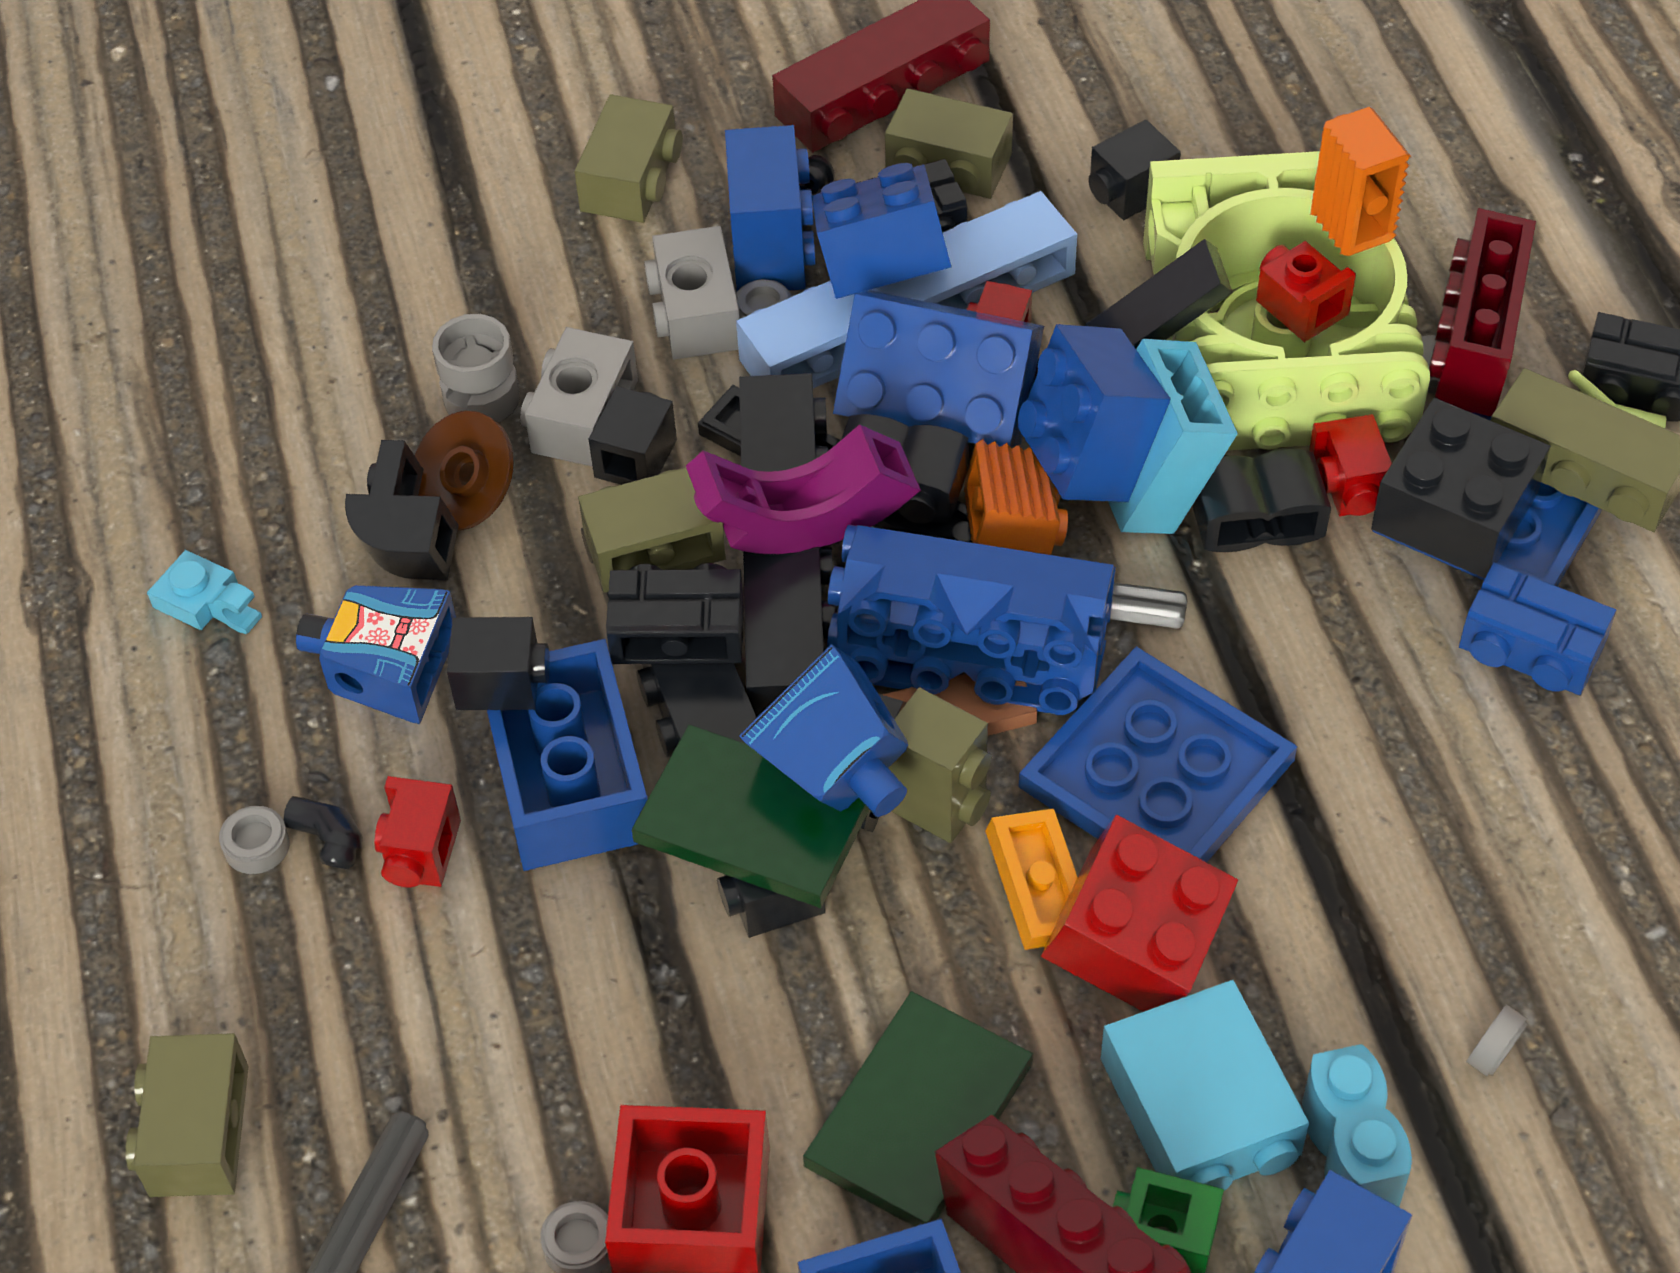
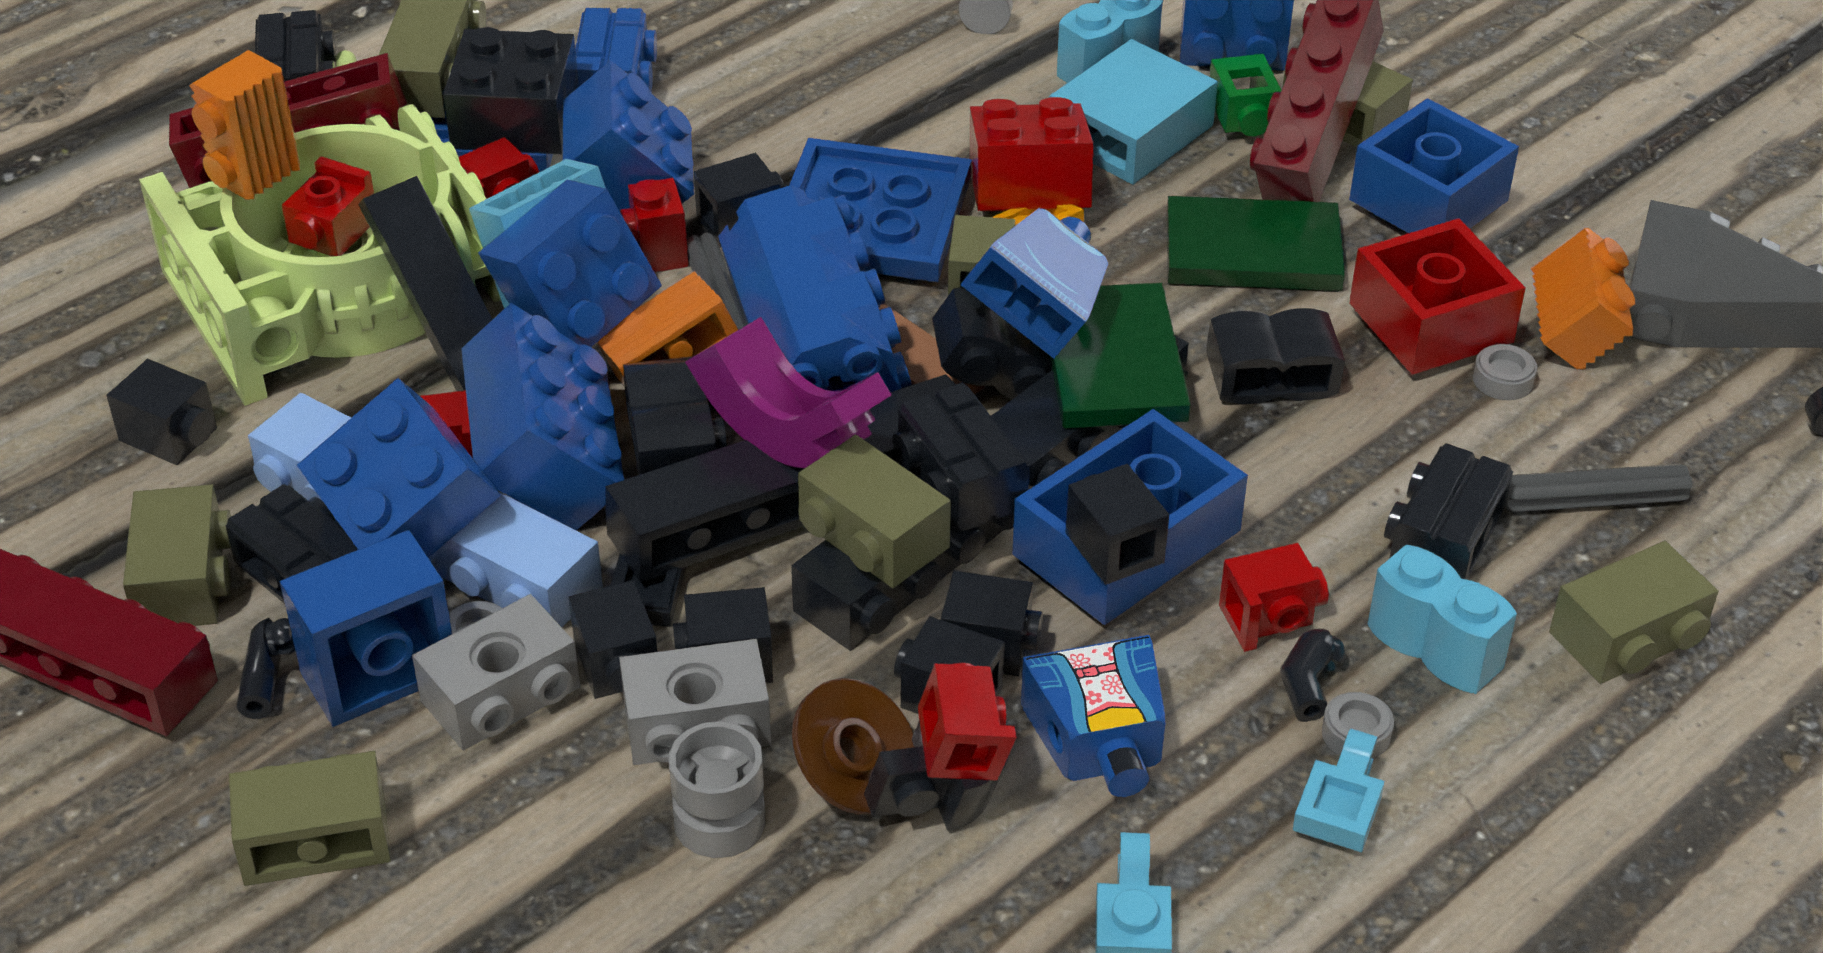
camera: 120 degrees left, 10 degrees down
none -> blue brick [563,61,694,211]
none -> black brick [568,580,657,699]
none -> red brick [620,178,688,272]
none -> black brick [694,152,785,248]
none -> black brick [894,616,1005,714]
none -> red brick [918,663,1017,781]
none -> black brick [940,570,1043,677]
none -> black brick [1206,308,1345,404]
none -> medium azure plate [1292,728,1385,852]
none -> medium azure brick [1367,545,1517,694]
none -> black brick [1384,443,1514,580]

